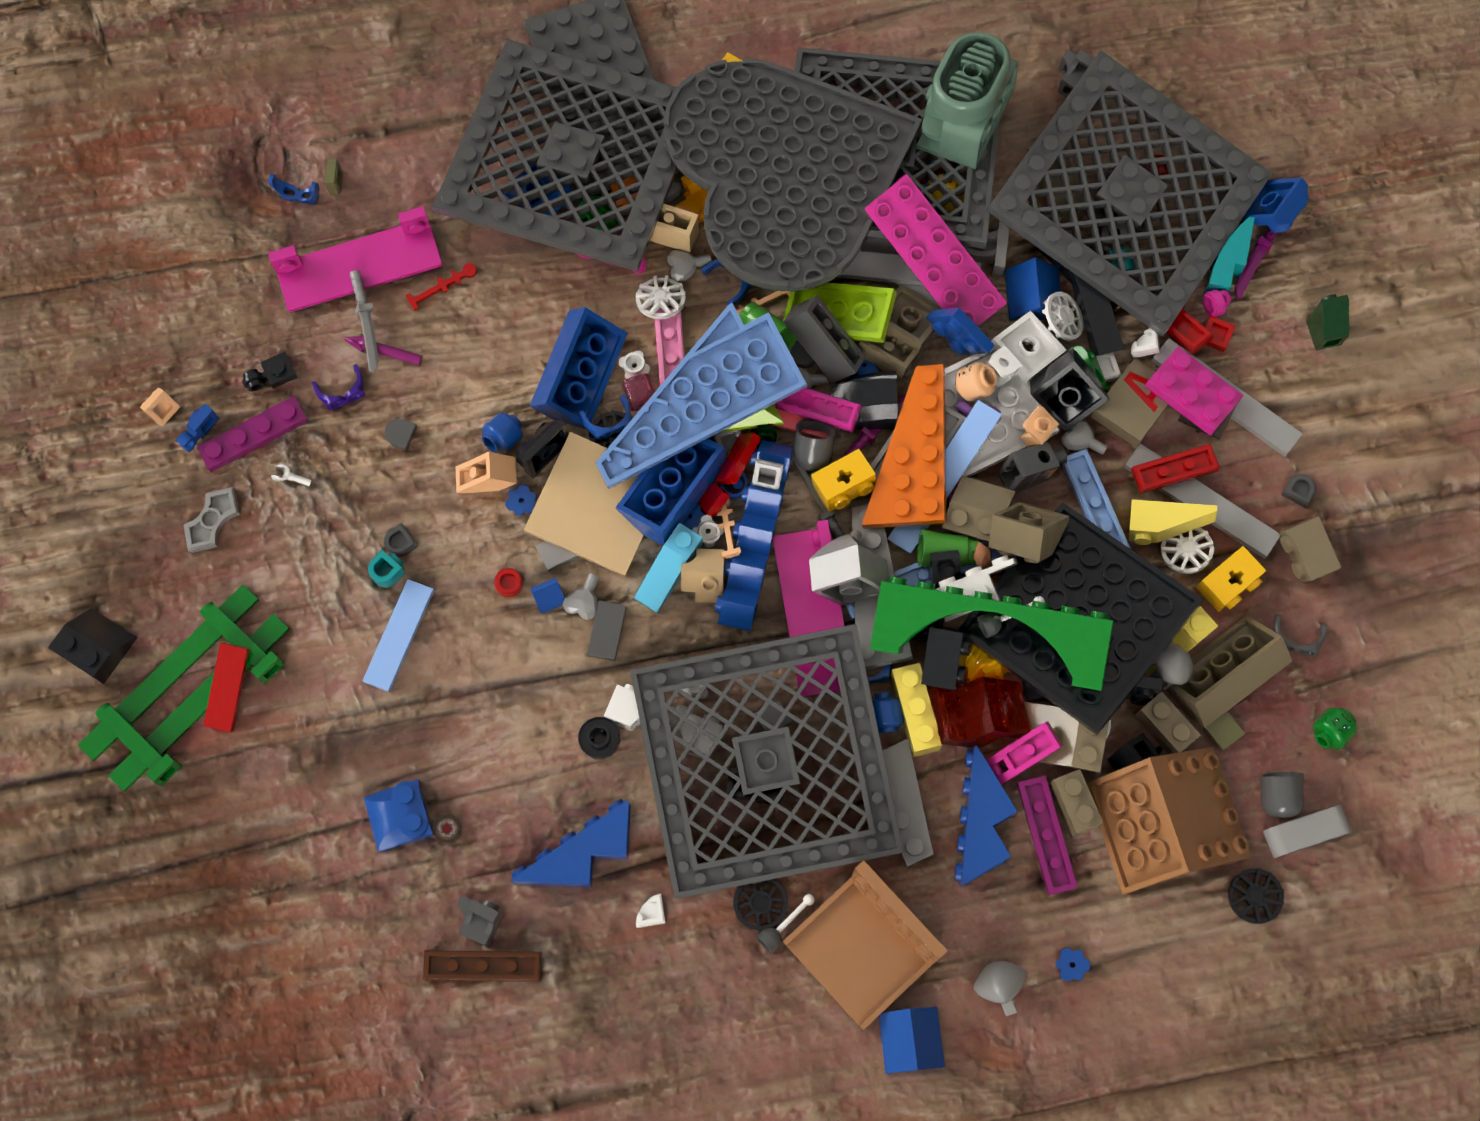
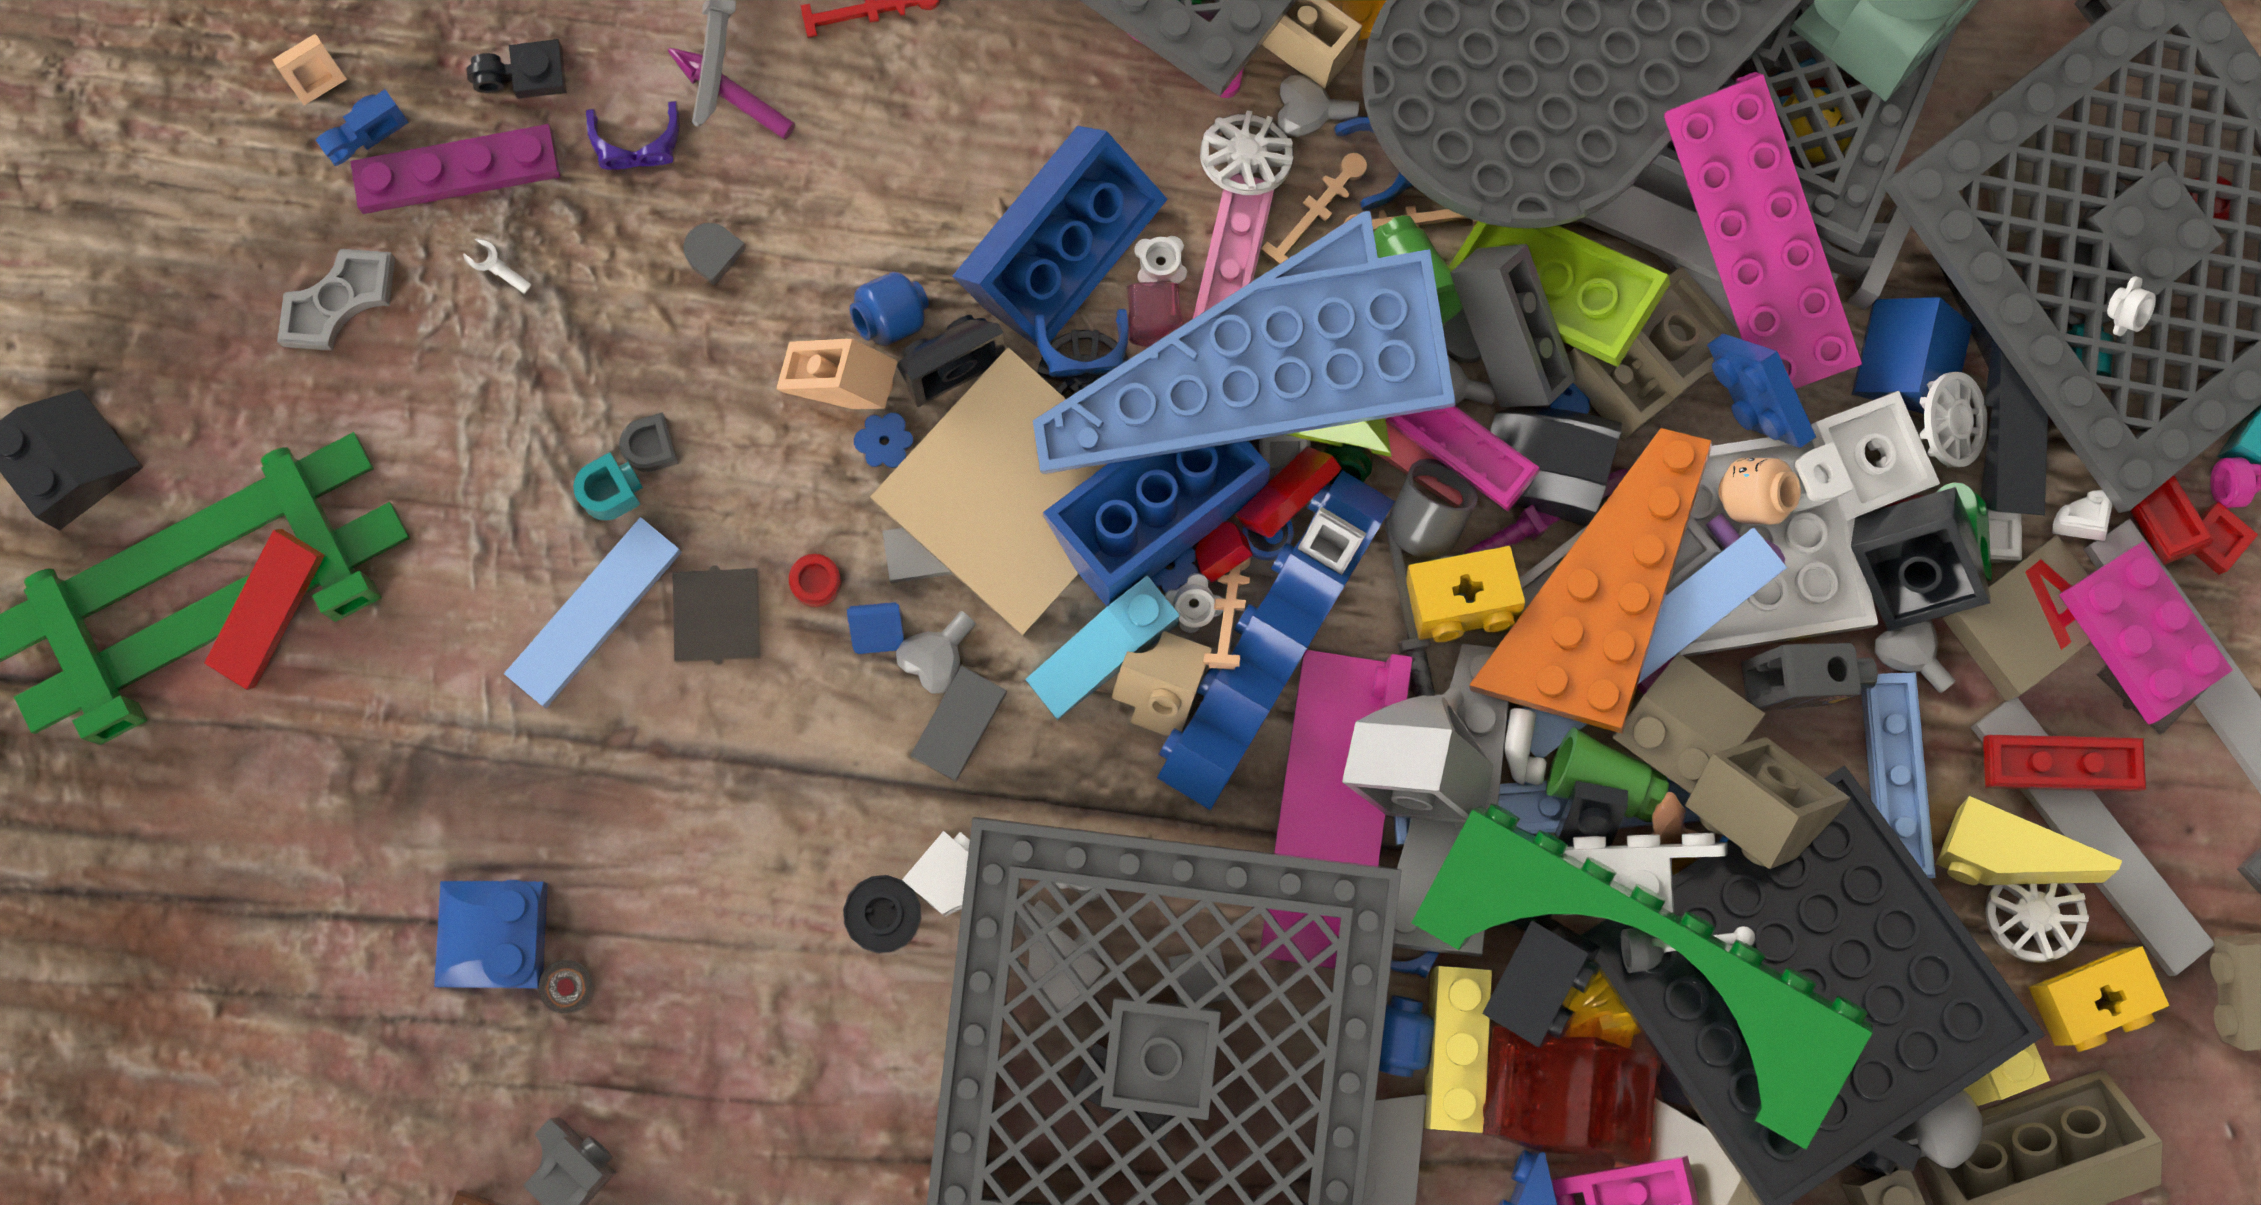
camera: 10 degrees right, 5 degrees up
blue slope [511,799,631,888] -> none
light nougat bracket [1019,406,1059,445] -> none
dark grey cap [1272,614,1327,657] -> none
none -> clear smoke piece [672,565,761,665]
none -> light nougat piece [1261,153,1367,265]
none -> white arm [1504,708,1547,786]
none -> white plate [2107,276,2156,336]

